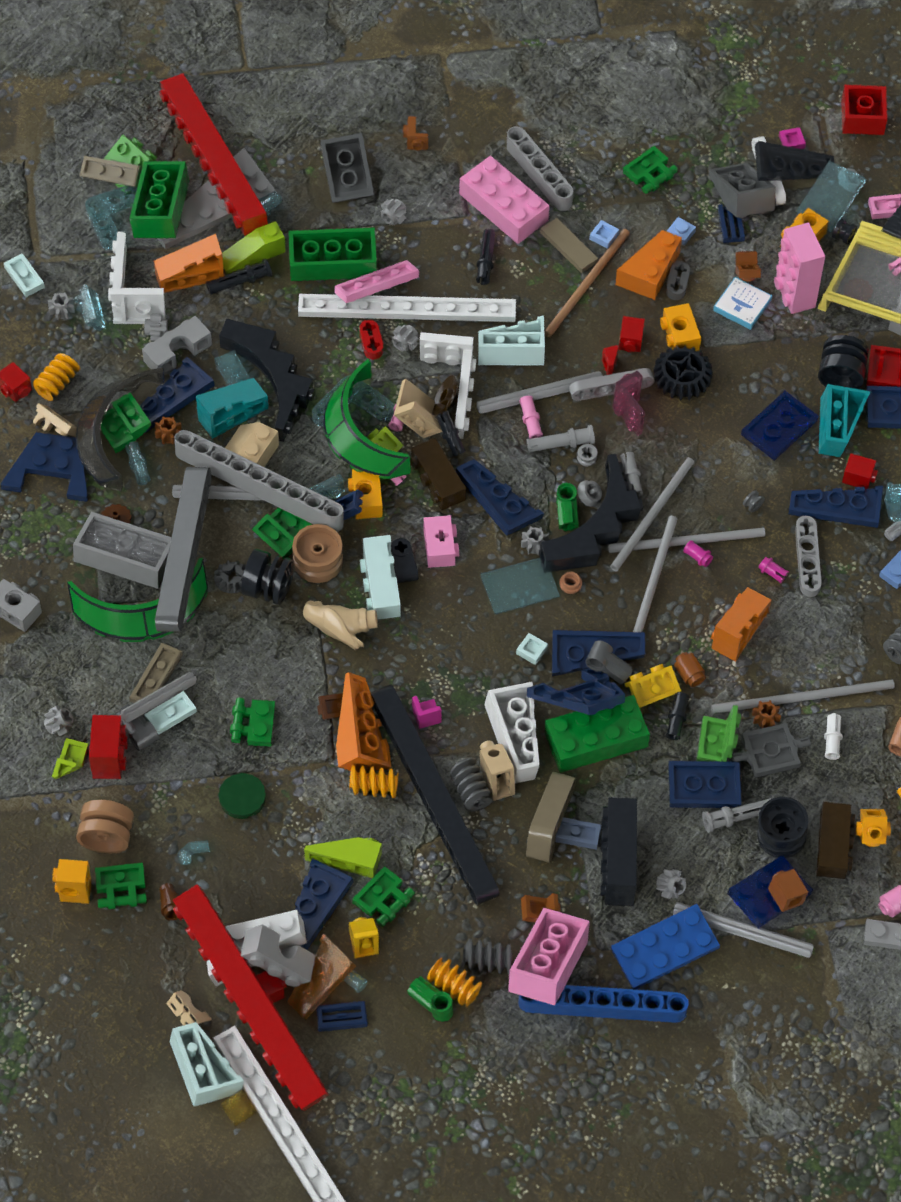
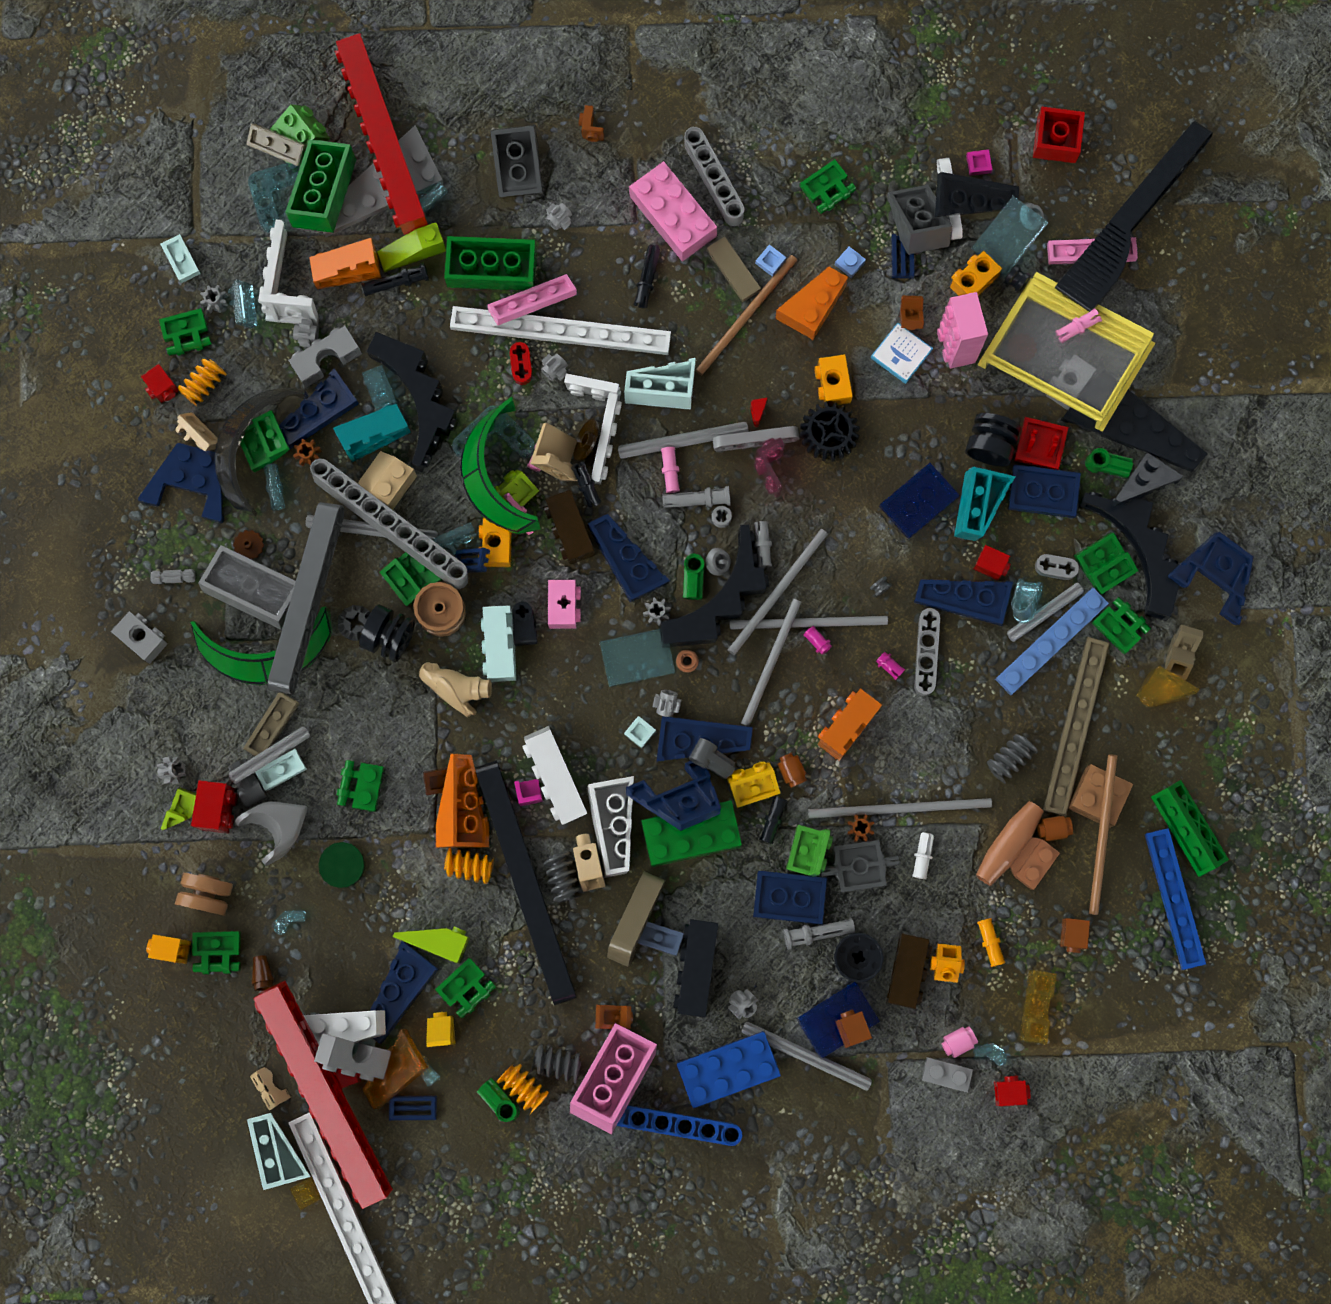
camera: 10 degrees right, 20 degrees up
red brick [619,316,645,352] -> none
dark grey beam [666,261,690,300] -> none
none -> light grey axle [150,569,196,584]
none -> green plate [159,308,212,356]
none -> light grey animal [235,802,308,866]
none -> white wedge [522,726,587,825]
none -> light grey gear [652,690,682,717]

